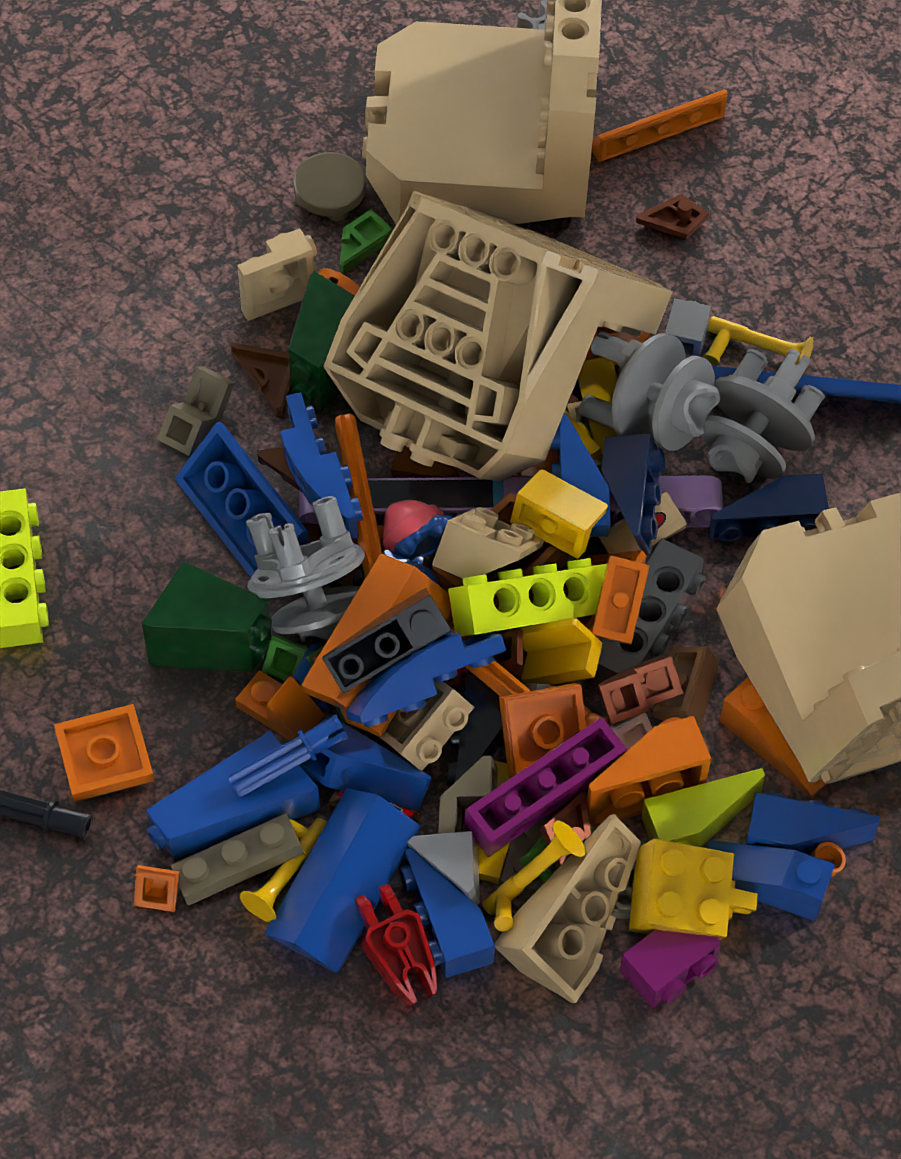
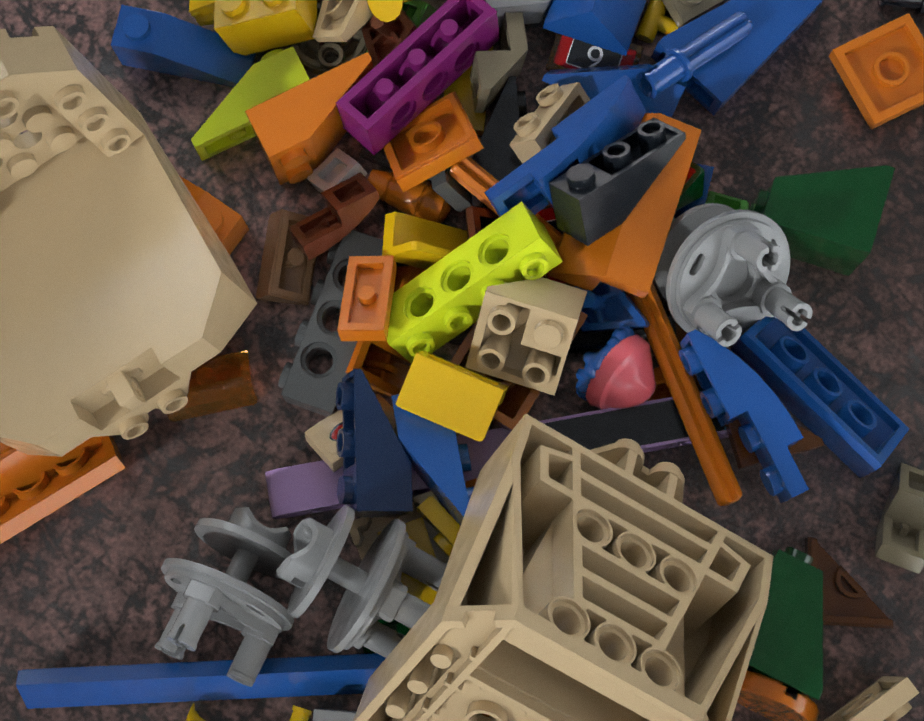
camera: 175 degrees right, 20 degrees up
orange slope [235,670,325,741] -> none
dark blue slope [708,473,829,542] -> none
blue slope [746,792,880,855] -> none
orange hinge [810,842,846,878] -> none

